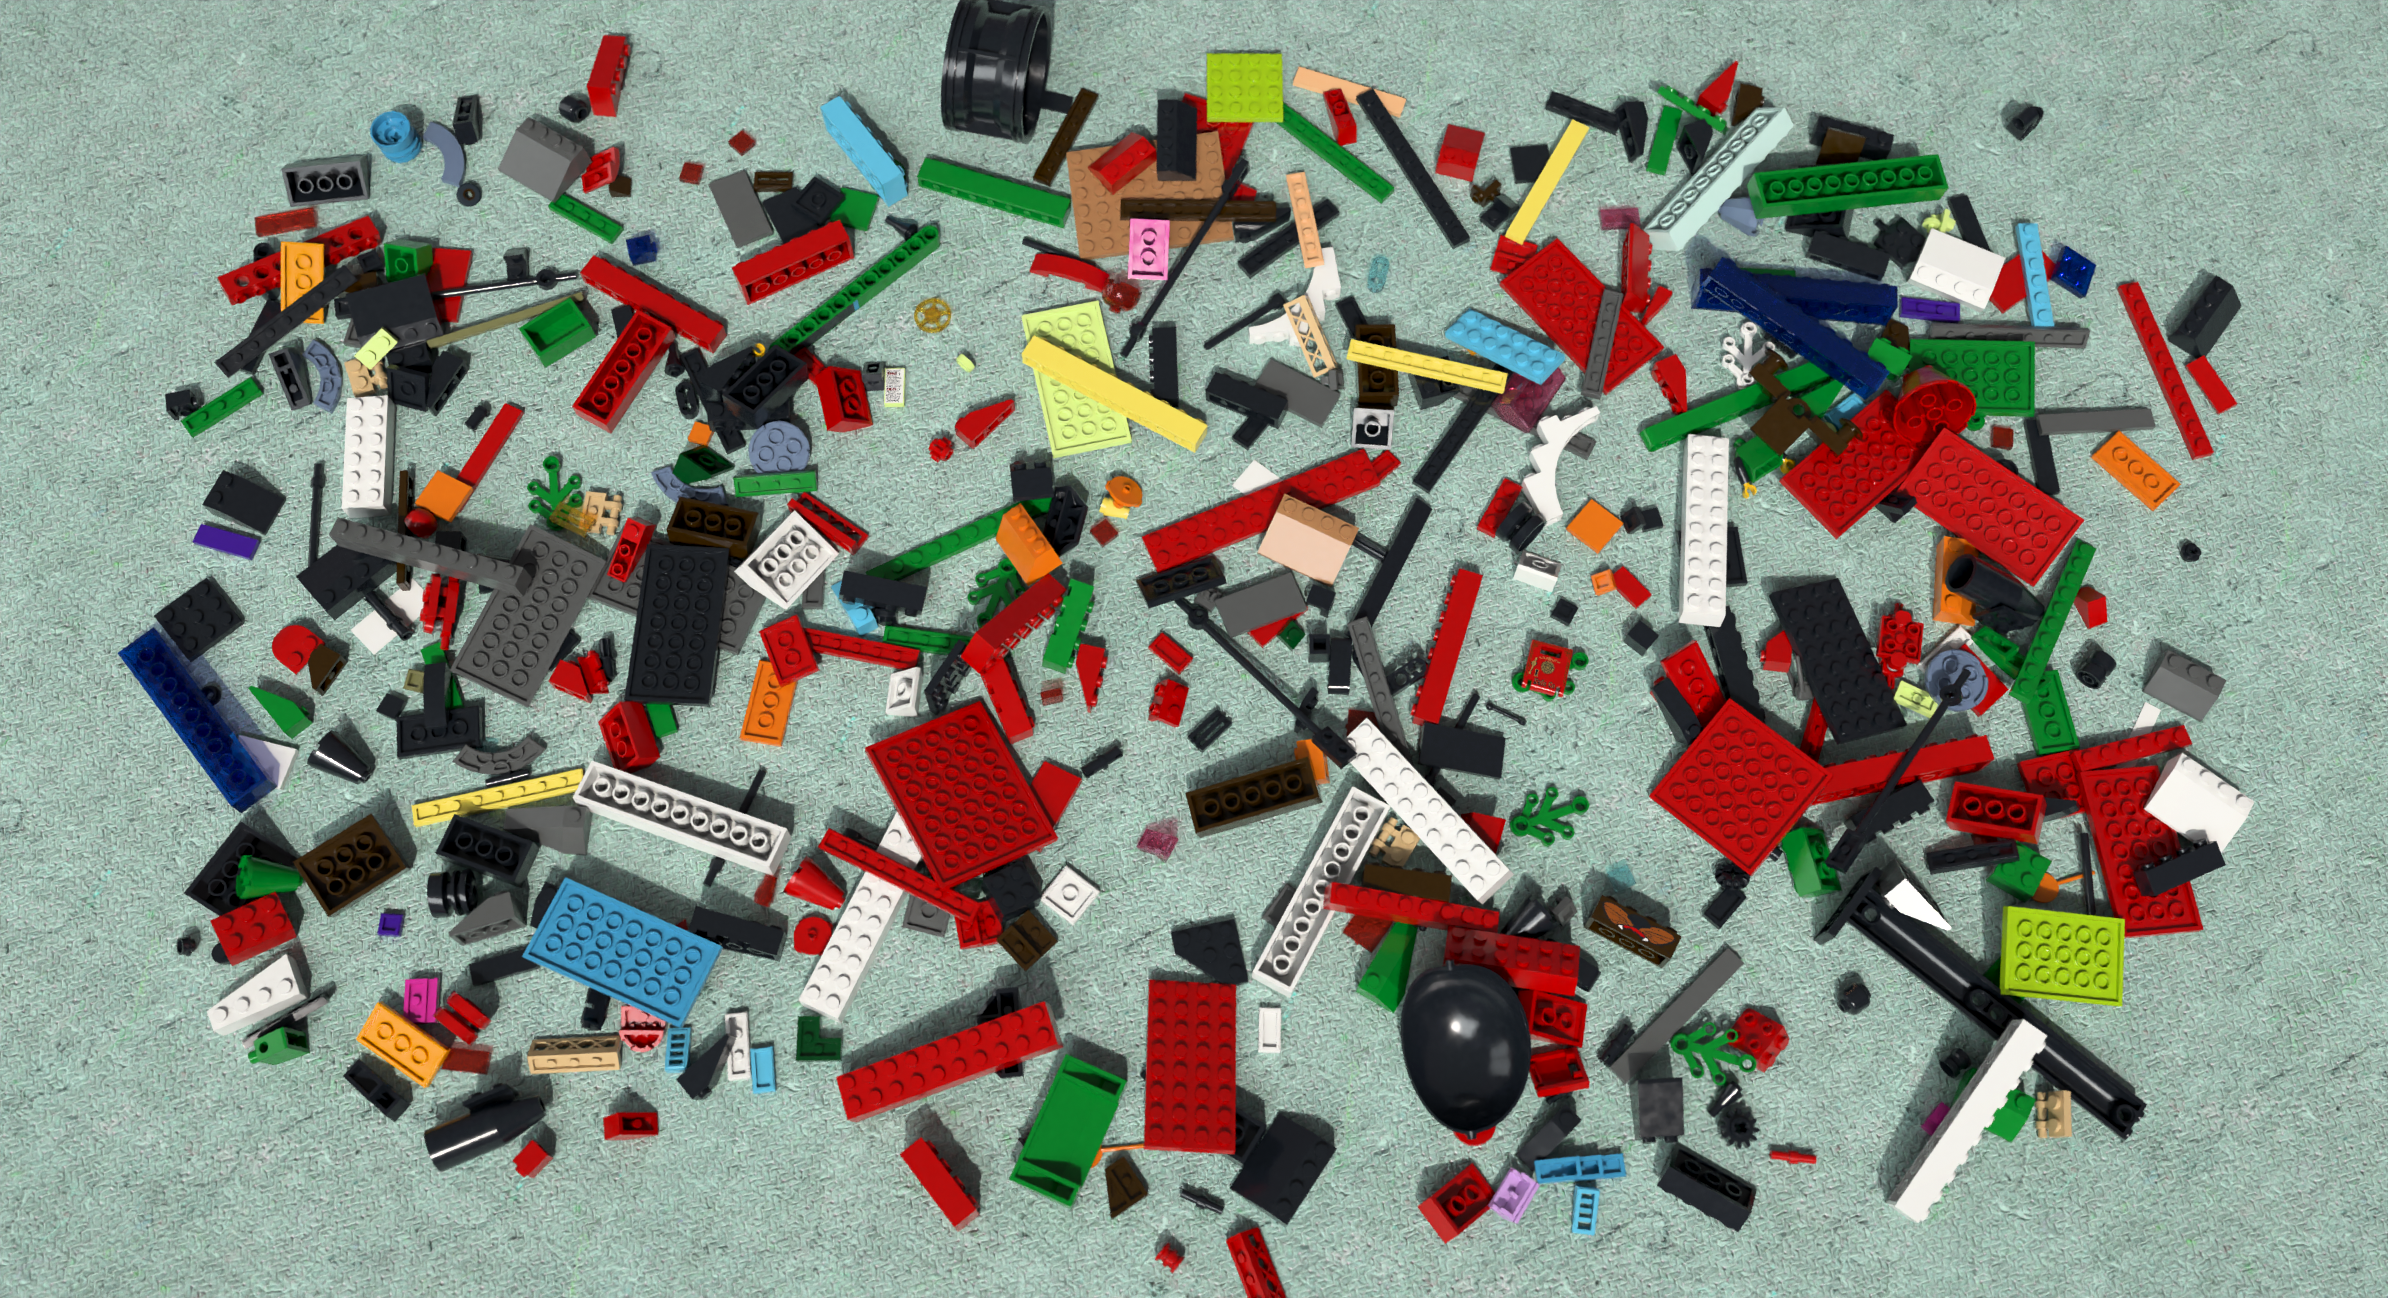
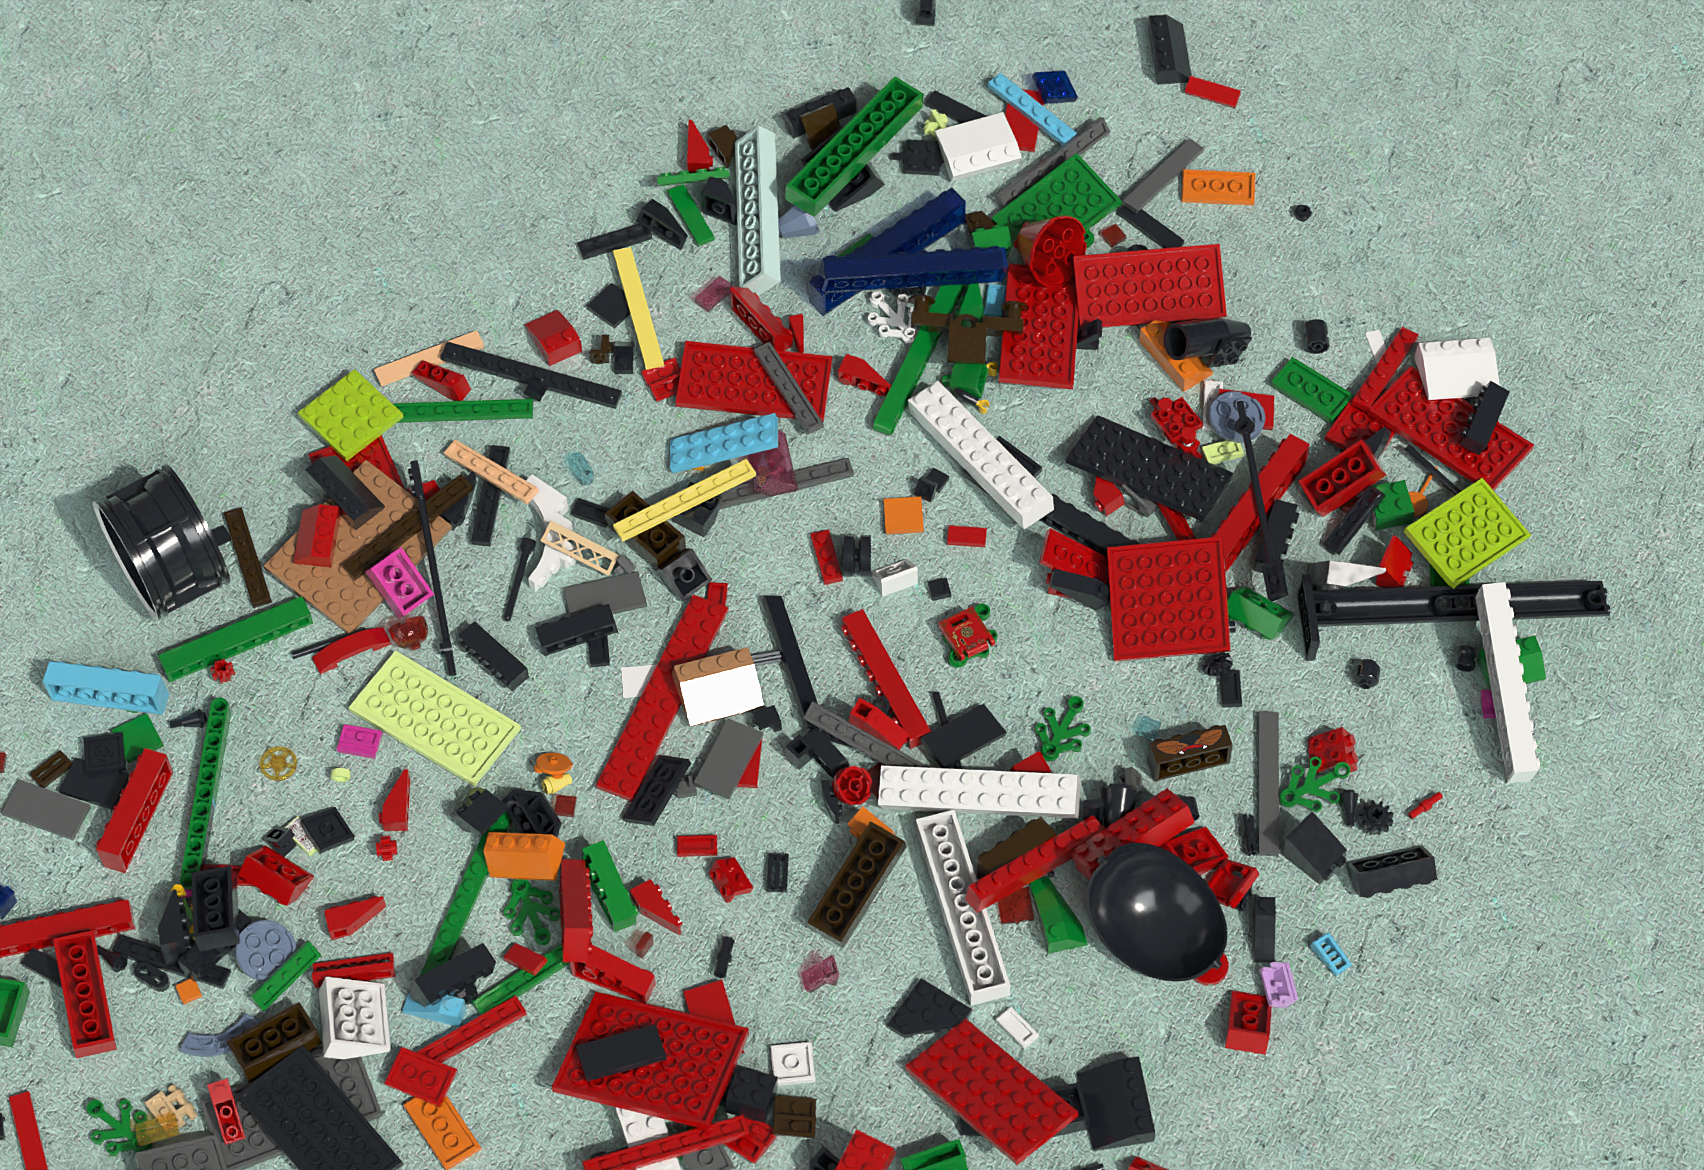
camera: 40 degrees left, 10 degrees down
dark green slope [672,445,735,484] -> none
dark grey tile [802,569,826,610] -> none
white slope [885,667,923,717] -> none
black plate [924,639,972,715] -> none
light yellow brick [1022,335,1207,453] -> none
black bar [1174,598,1357,769] -> none
dark grey tile [1262,883,1296,928] -> none
dark green plate [1276,620,1306,650] -> none
tan plate [1369,817,1420,867] -> none
black tile [1412,363,1515,494] -> none
black hinge [1486,702,1527,725] -> none
white arch [1521,406,1600,527] -> none
dark azure slope [1534,1153,1626,1184] -> none
orange tile [1591,569,1617,596] -> none
black panel [1623,620,1659,657] -> none
black brick [1805,230,1891,281] -> none
dark purple tile [1899,297,1960,324] -> none
green slope [1971,626,2052,696] -> none
green plate [2008,539,2097,705] -> none
tan plate [2035,1090,2072,1138] -> none
red slope [2074,586,2108,629] -> none
red plate [2117,281,2214,460] -> none
dark grey slope [2142,650,2226,722] -> none
none -> red gear [210,659,236,684]
none -> black tile [300,807,355,854]
none -> red slope [324,896,386,940]
none -> dark pink plate [337,724,383,759]
none -> red tile [503,943,547,976]
none -> black plate [524,378,548,402]
none -> black tile [576,1024,667,1082]
none -> red cylinder [832,766,872,805]
none -> red slope [849,698,910,751]
none -> black tile [1082,798,1104,825]
none -> red slope [1375,535,1414,588]

